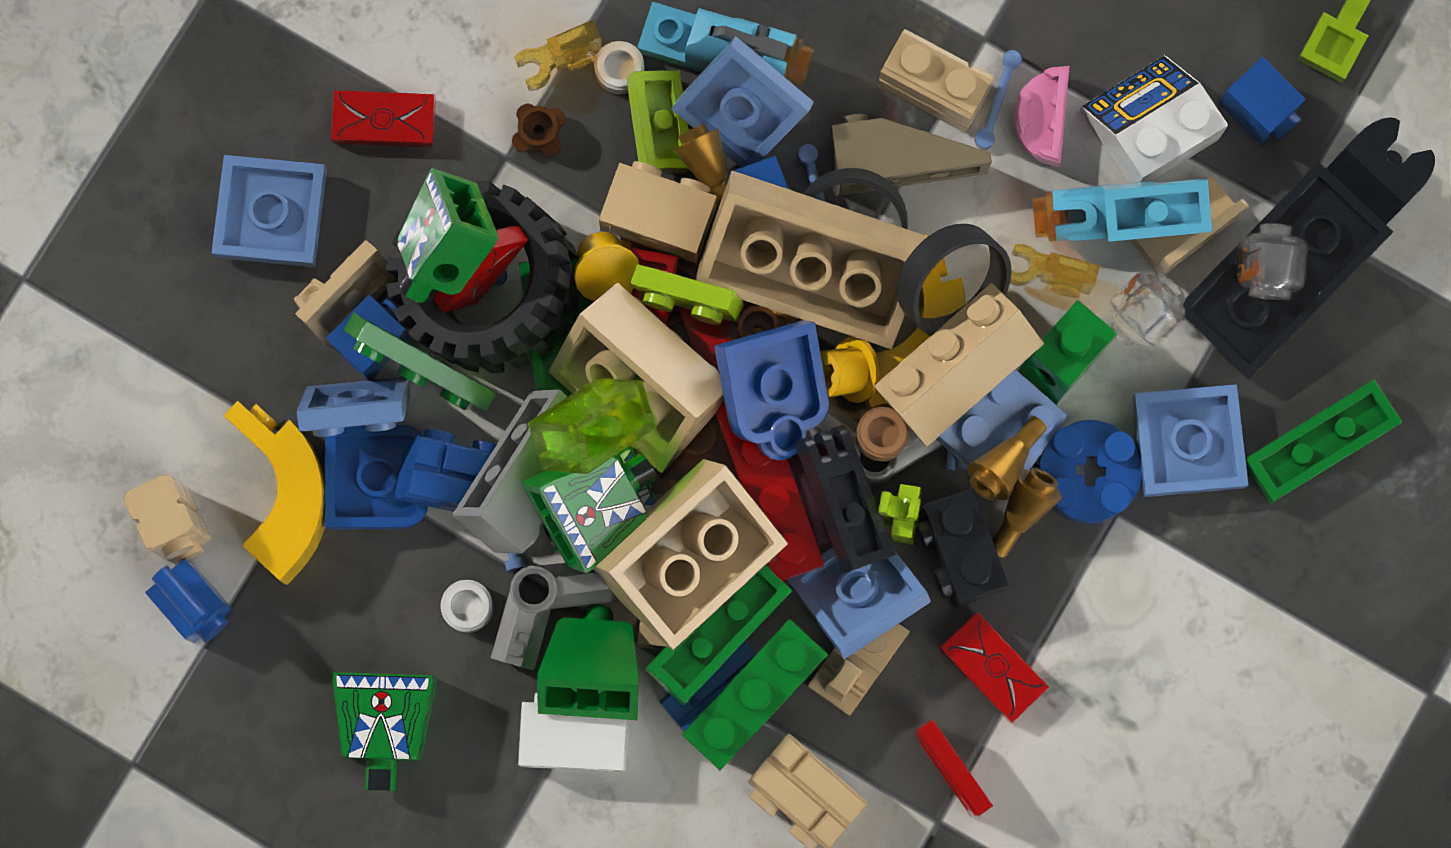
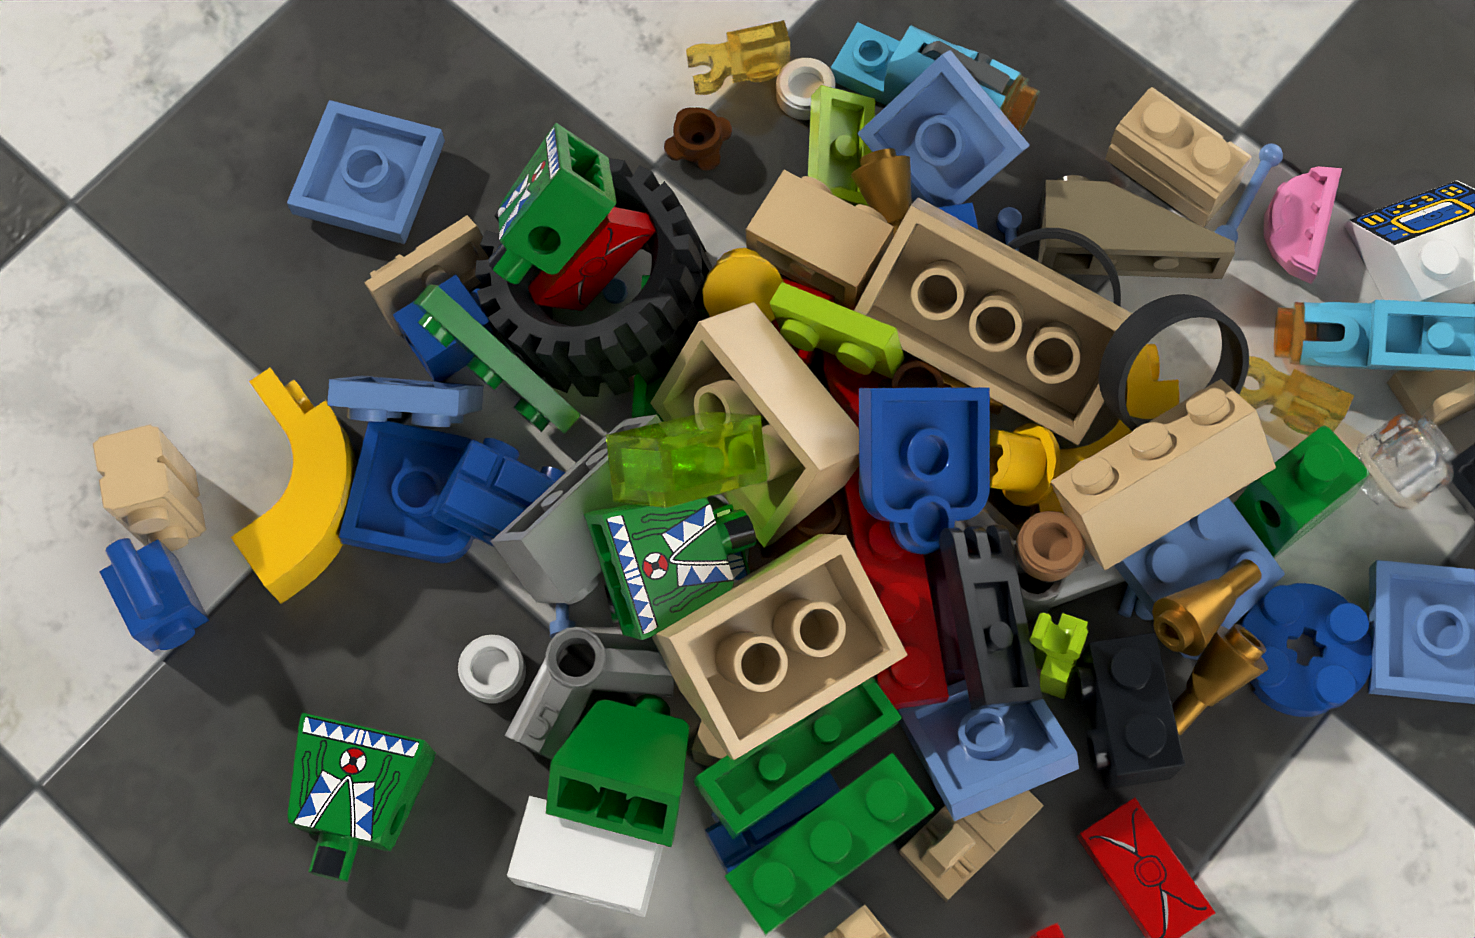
camera: 15 degrees right, 10 degrees down
red tile [331,90,436,147] -> none

